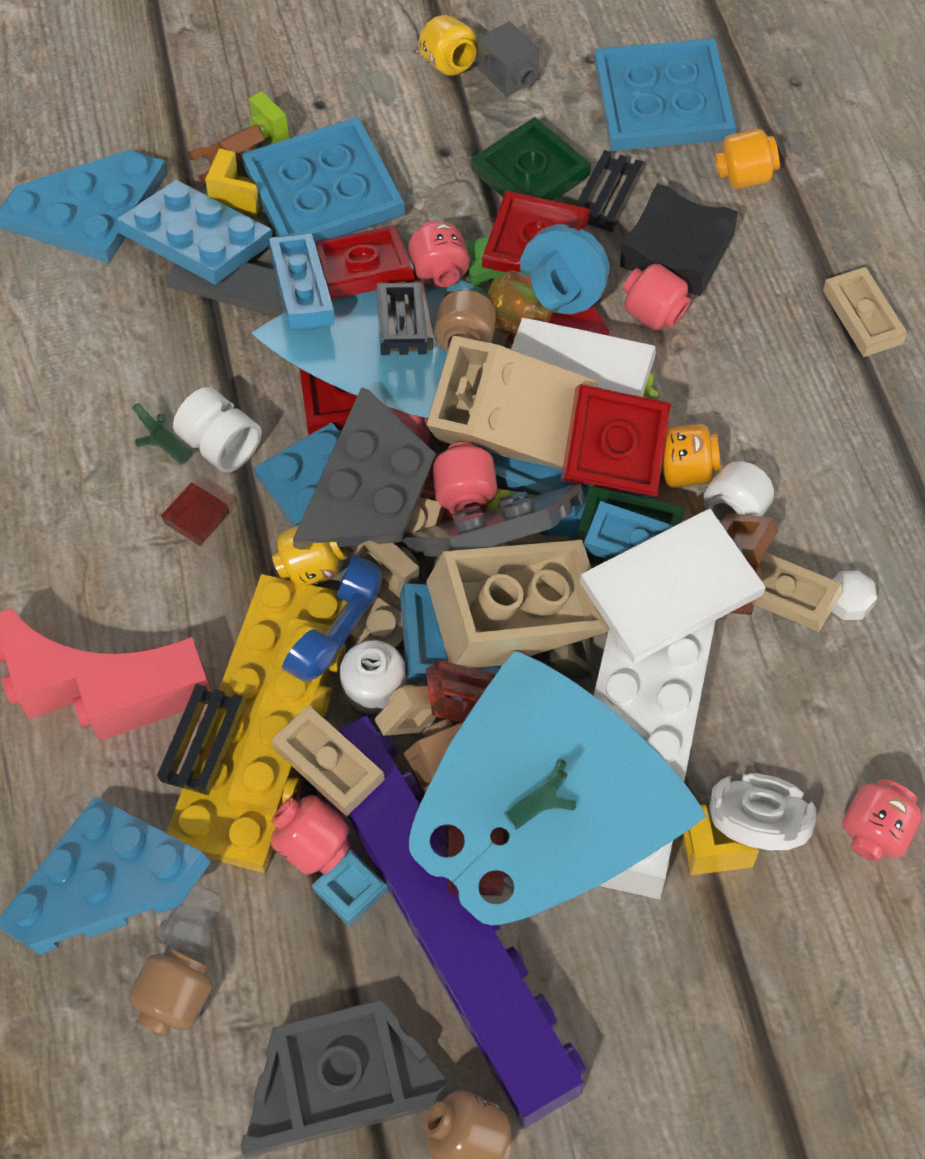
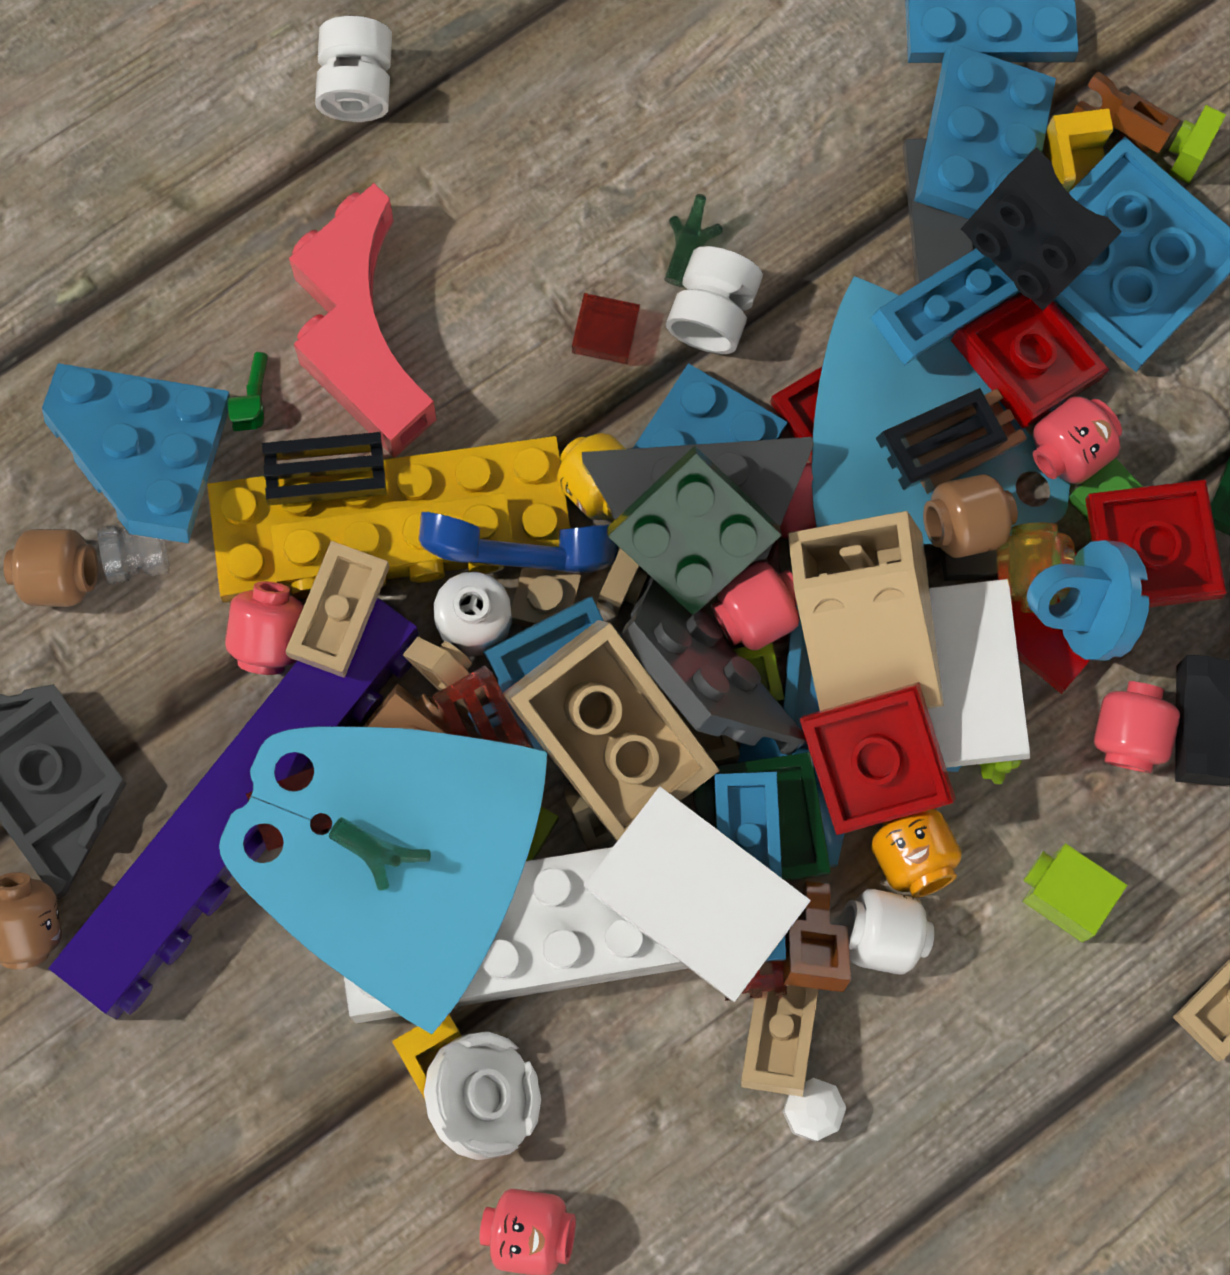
camera: 60 degrees right, 15 degrees up
medium azure tile [312,850,388,928] -> none
none -> green hand [228,352,268,432]
none -> plate [607,446,782,615]
none -> black brick [960,147,1122,310]
none -> lime brick [1022,843,1128,943]

